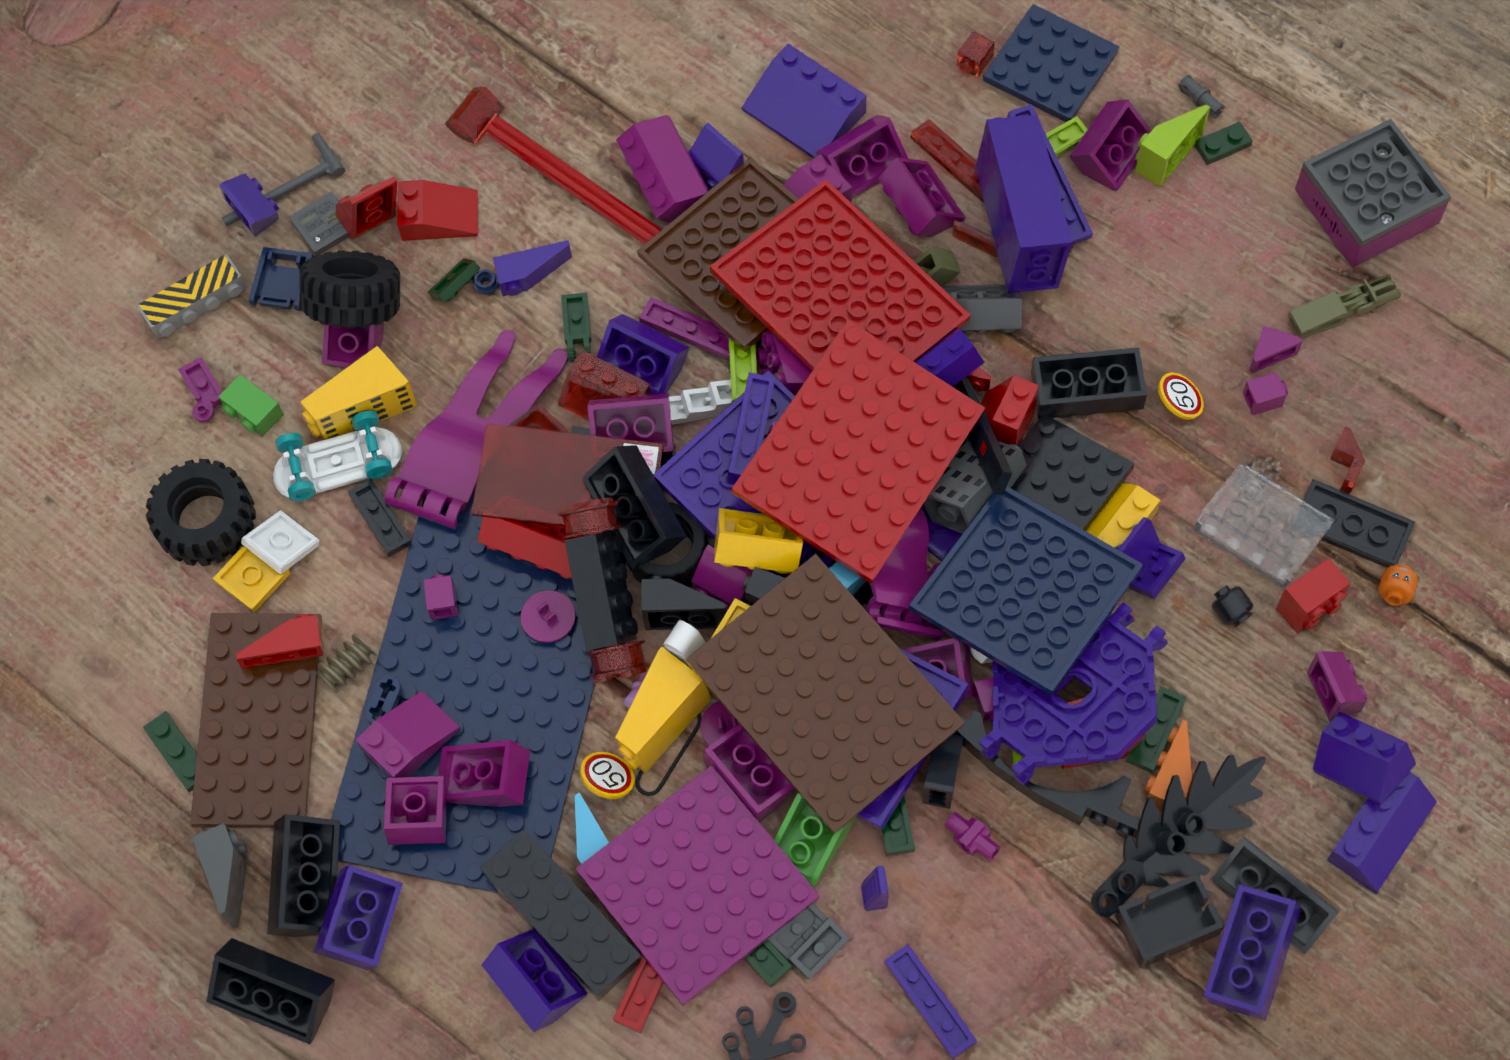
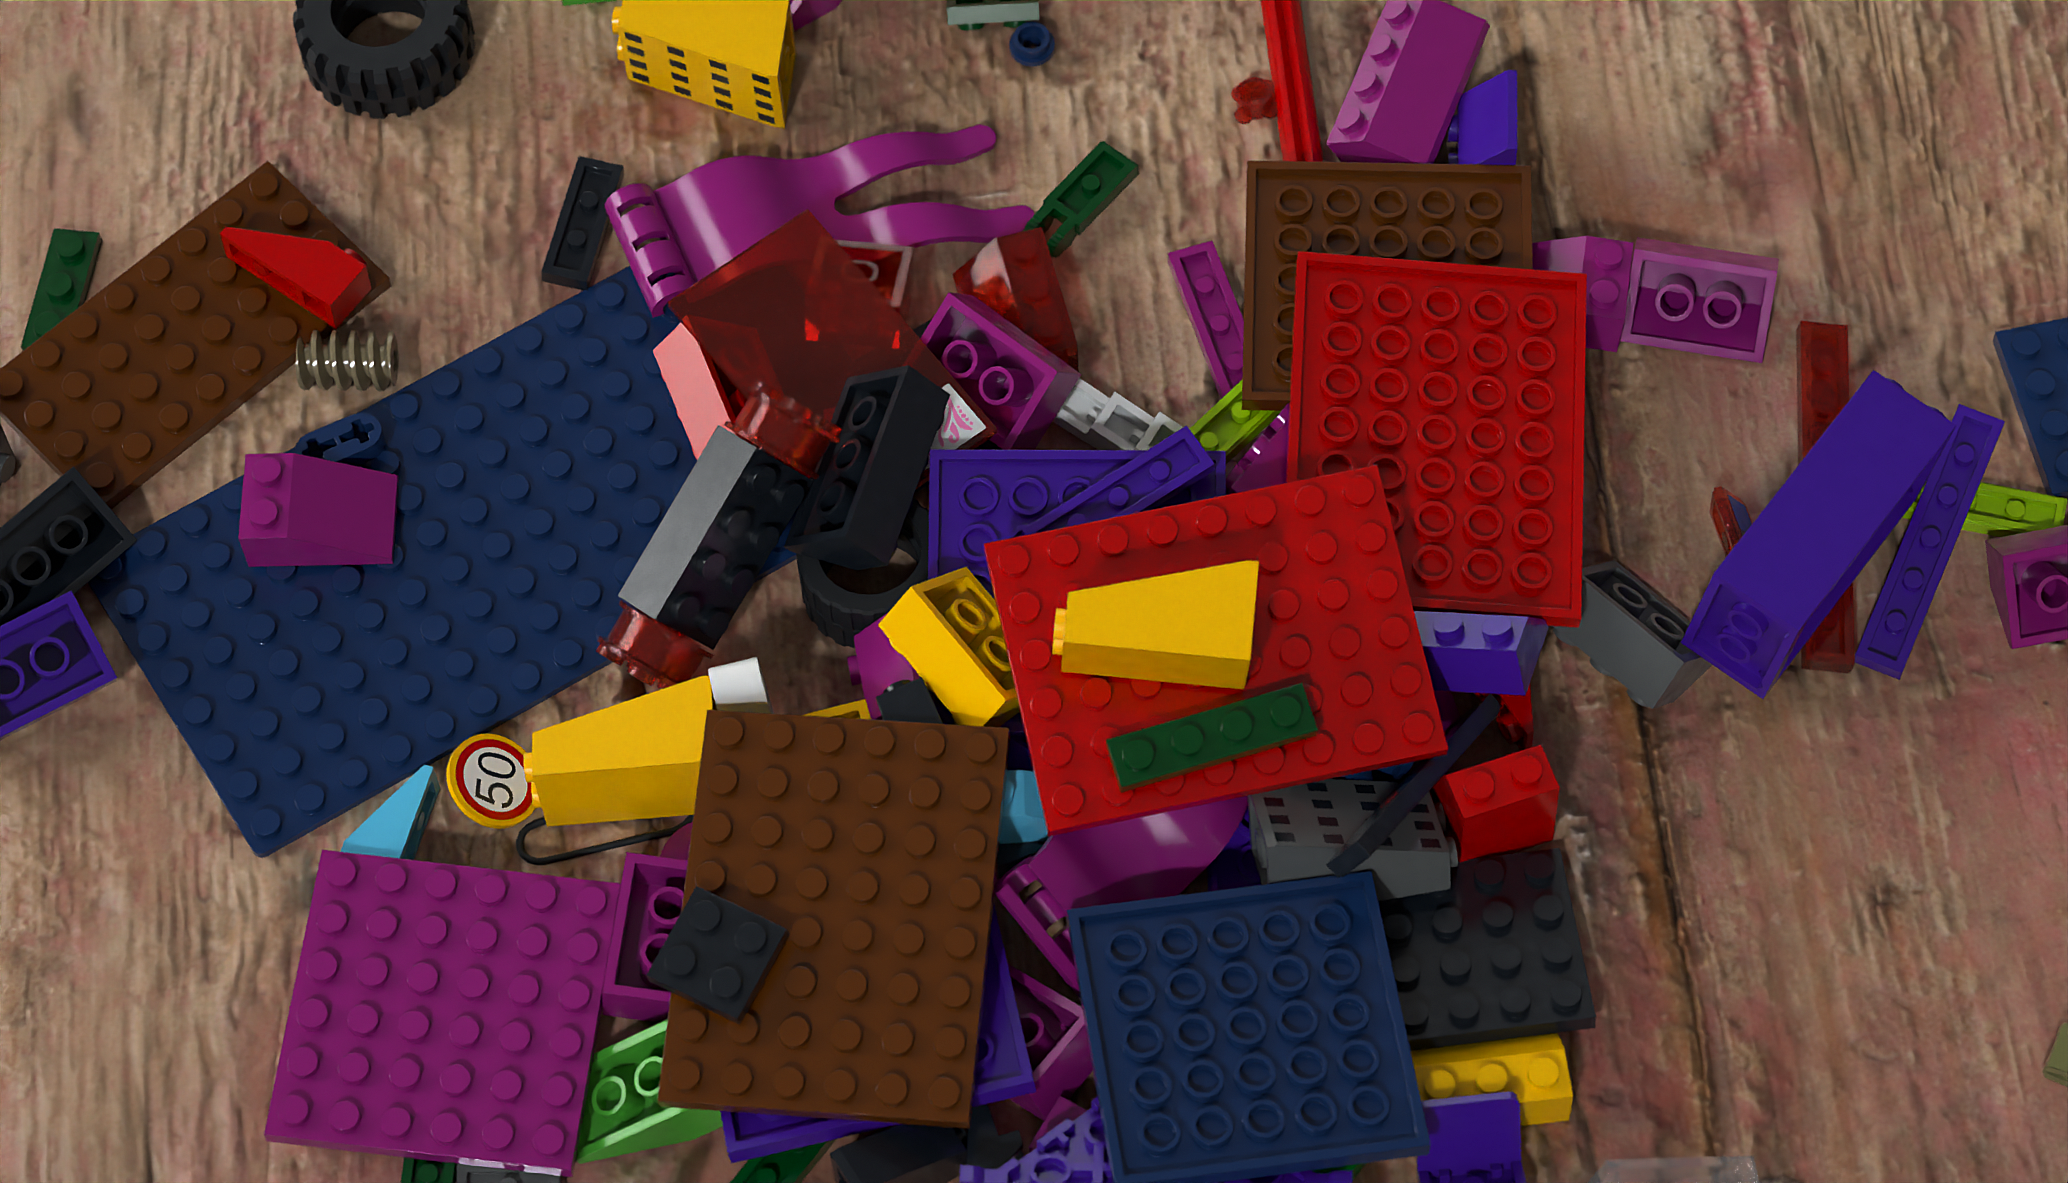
camera: 45 degrees right, 5 degrees down
yellow plate [212,546,291,613] -> none
white tile [241,510,319,574] -> none
white piece [273,411,402,502] -> none
magenta slope [384,776,446,845] -> none
magenta brick [424,574,459,620] -> none
magenta slope [438,740,530,807] -> none
black brick [480,829,641,1001] -> none
dark purple slope [481,929,588,1032] -> none
dark purple slope [493,240,572,296] -> none
magenta piece [521,590,576,643] -> none
dark purple slope [593,314,690,395] -> none
red plate [613,956,664,1033] -> none
black slope [641,576,726,630] -> none
dark purple slope [742,44,867,159] -> none
magenta slope [878,157,966,237] -> none
olive slope [914,246,961,286] -> none
clear red brick [957,31,995,77] -> none
black brick [1031,347,1147,419] -> none
piece [1158,372,1204,420] -> none
magenta brick [1243,372,1288,416] -> none
magenta slope [1249,326,1303,374] -> none
none -> black plate [647,886,789,1025]
none -> yellow slope [1052,560,1259,690]
none -> dark green plate [1106,683,1318,793]
none -> clear red plate [1231,77,1278,124]

